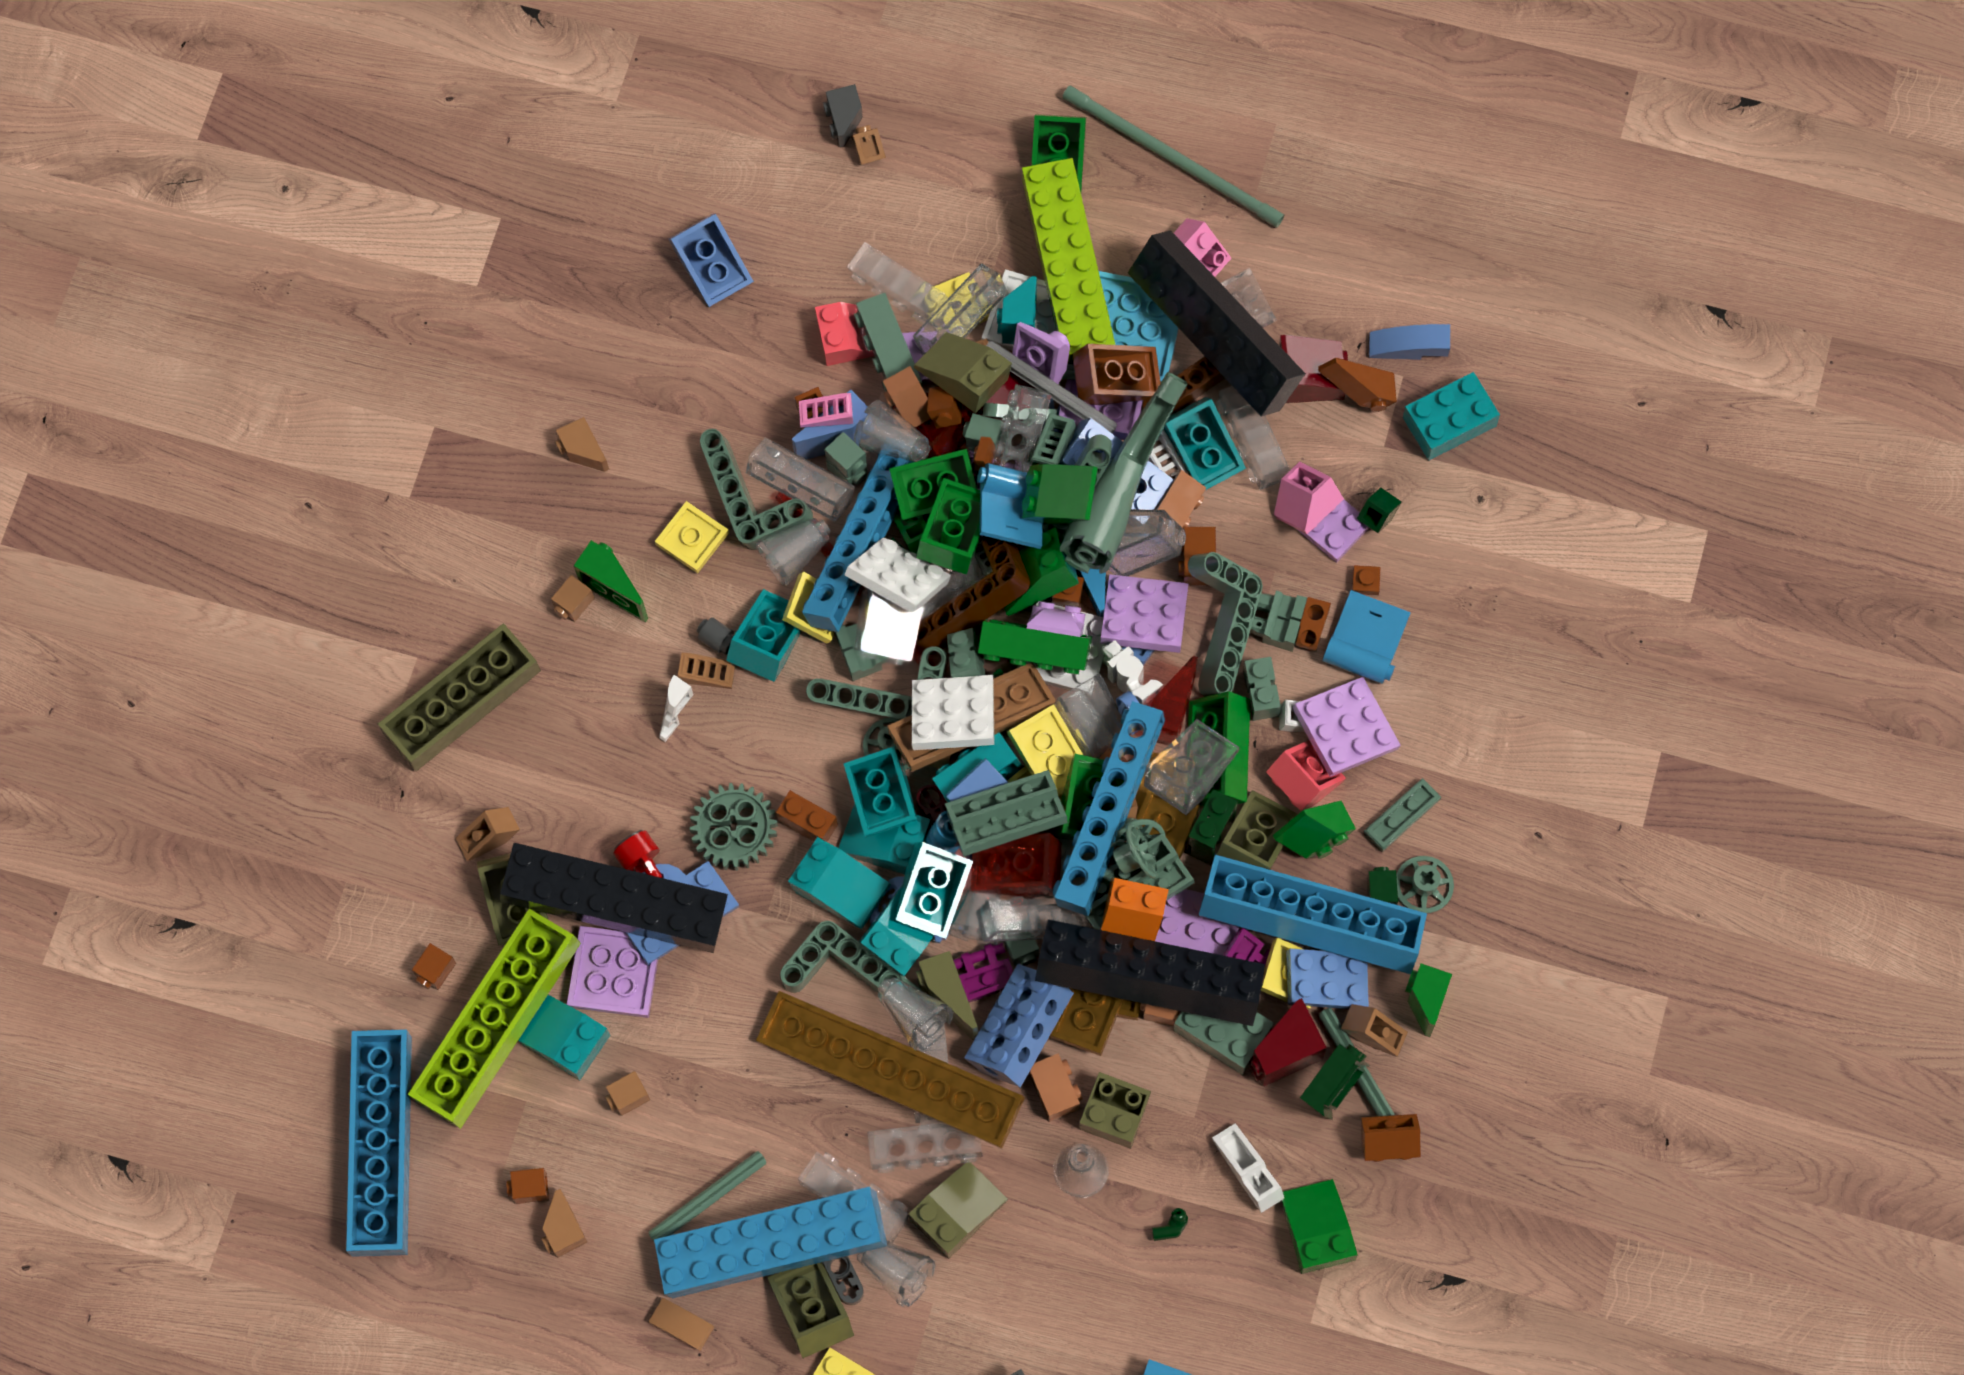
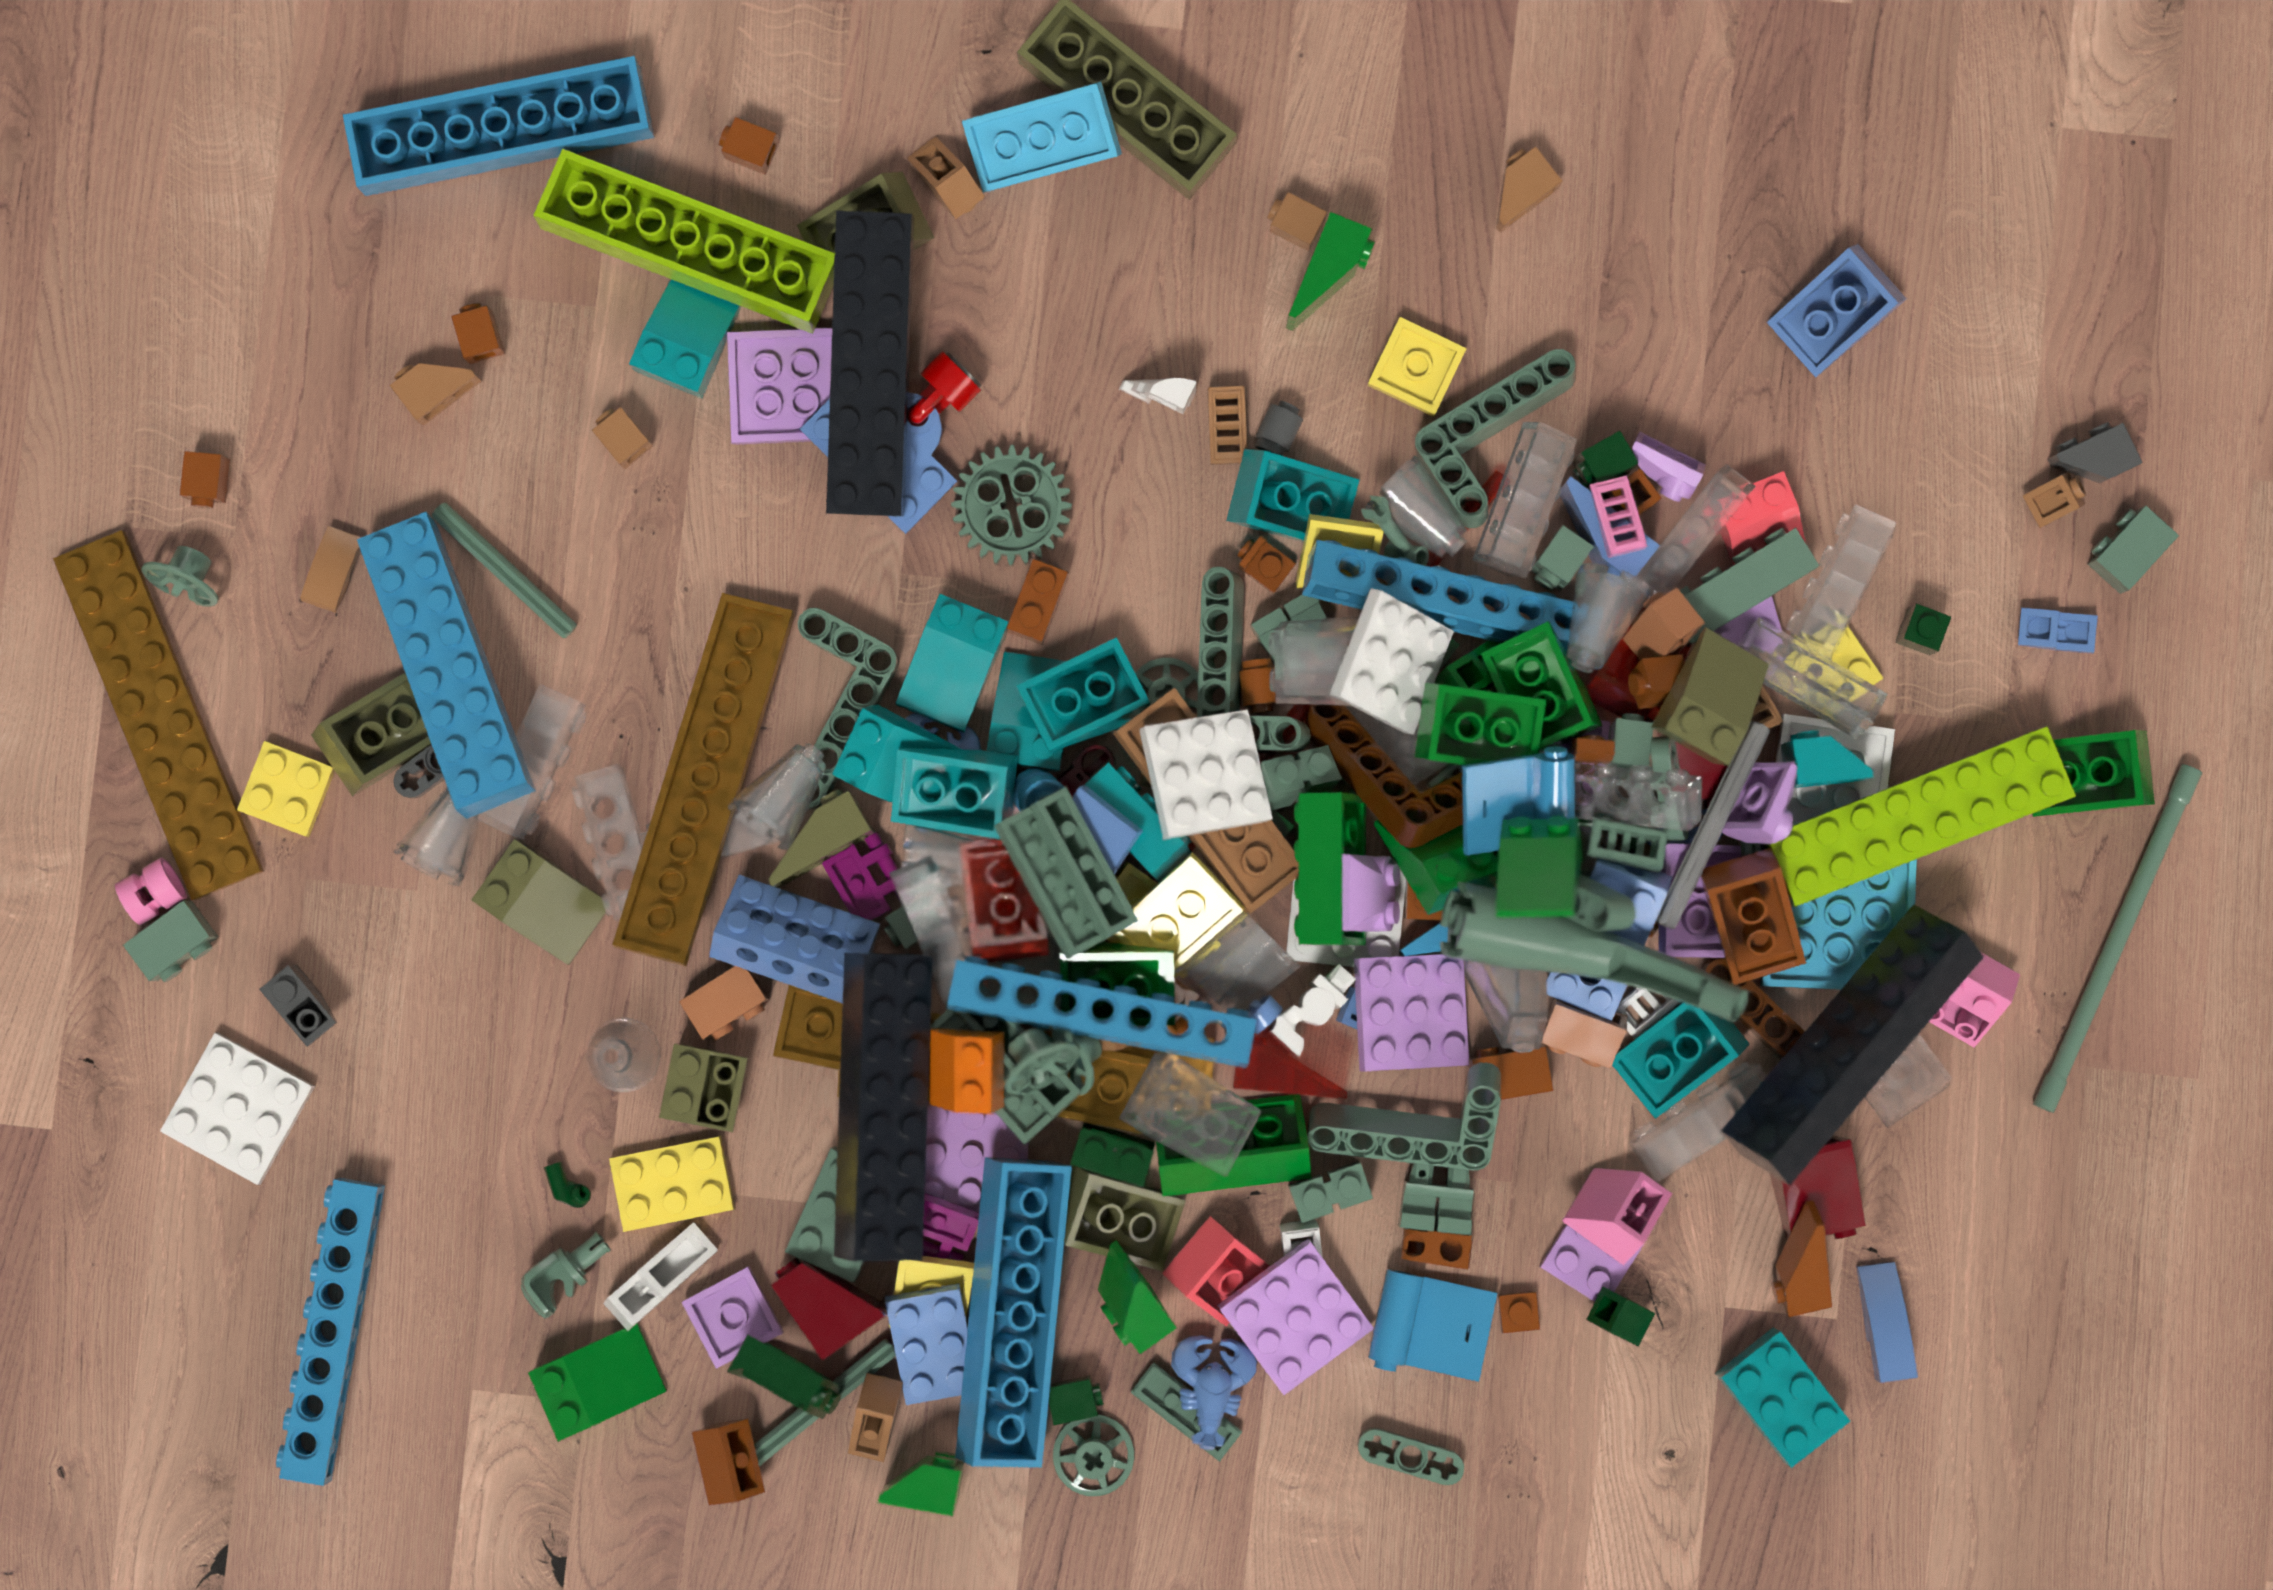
camera: 80 degrees right, 15 degrees up
none -> sand green piece [521,1231,611,1319]
none -> light yellow plate [609,1136,735,1232]
none -> lavender plate [682,1266,784,1369]
none -> medium azure plate [962,81,1122,193]
none -> medium blue animal [1171,1335,1257,1450]
none -> dark orange bracket [1237,535,1296,595]
none -> dark orange brick [1239,659,1280,714]
none -> sand green beam [1357,1428,1464,1485]
none -> sand green brick [1361,495,1429,566]
none -> dark green brick [1572,430,1639,492]
none -> clear brick [1628,464,1756,601]
none -> lavender slope [1632,431,1706,502]
none -> dark green brick [1895,604,1951,655]
none -> medium blue slope [2018,608,2098,654]
none -> sand green brick [2087,506,2179,594]

